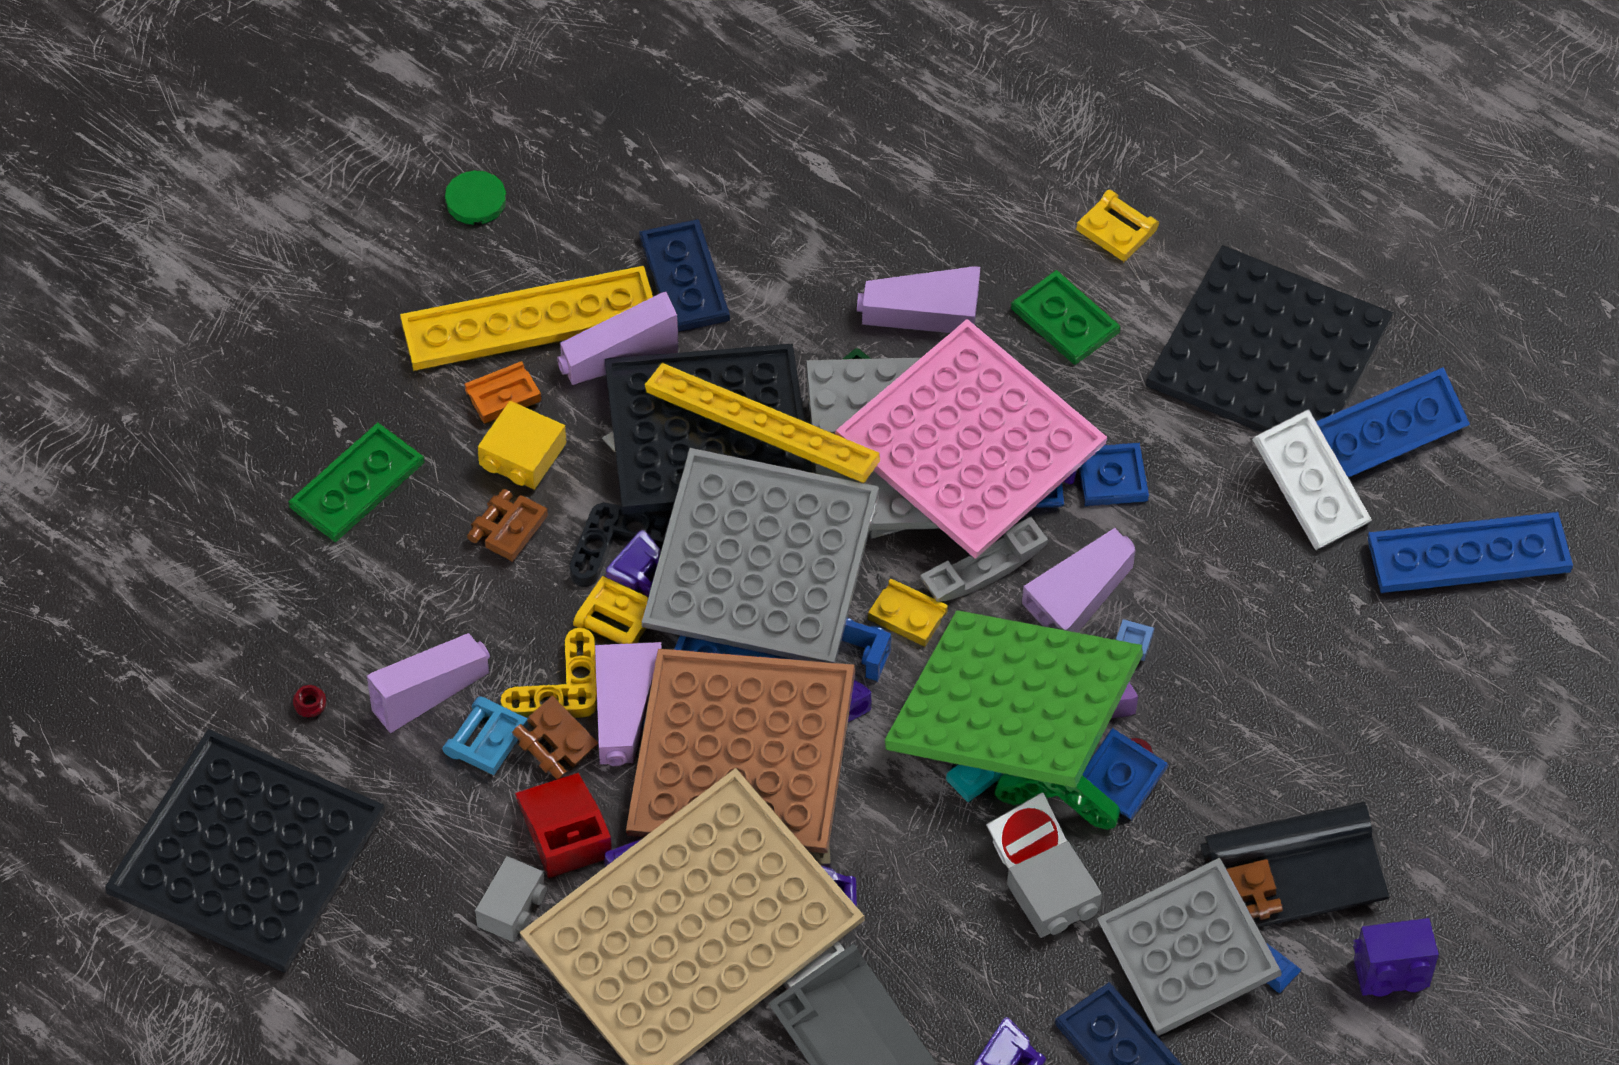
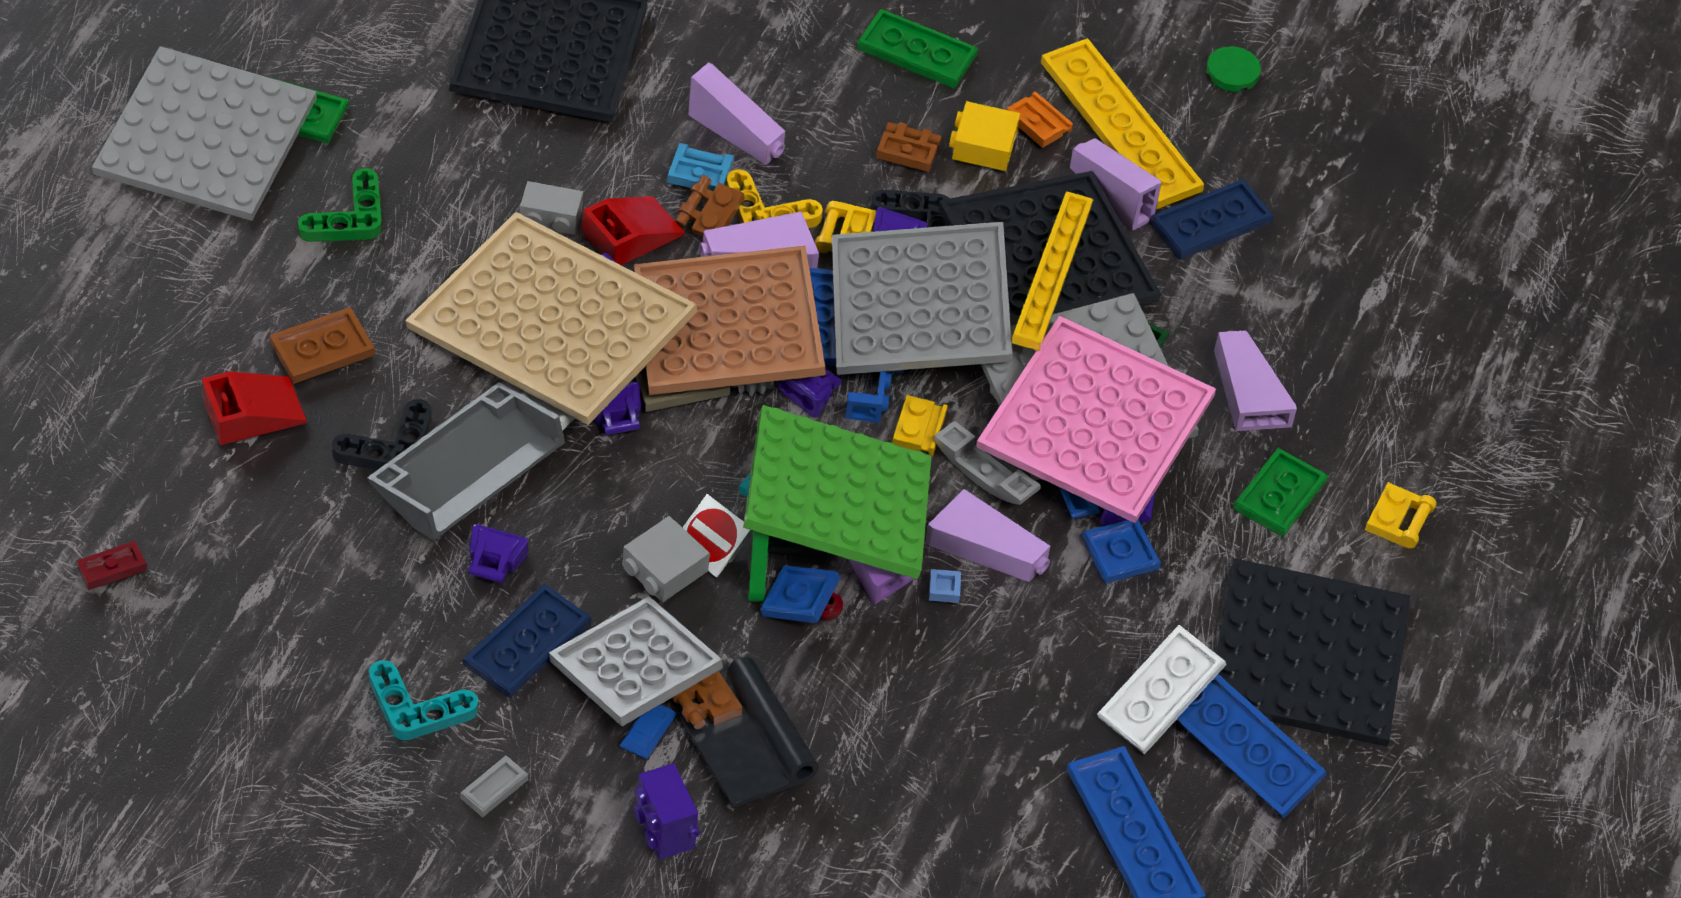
camera: 70 degrees right, 5 degrees down
dark red plate [293,685,327,717] -> none

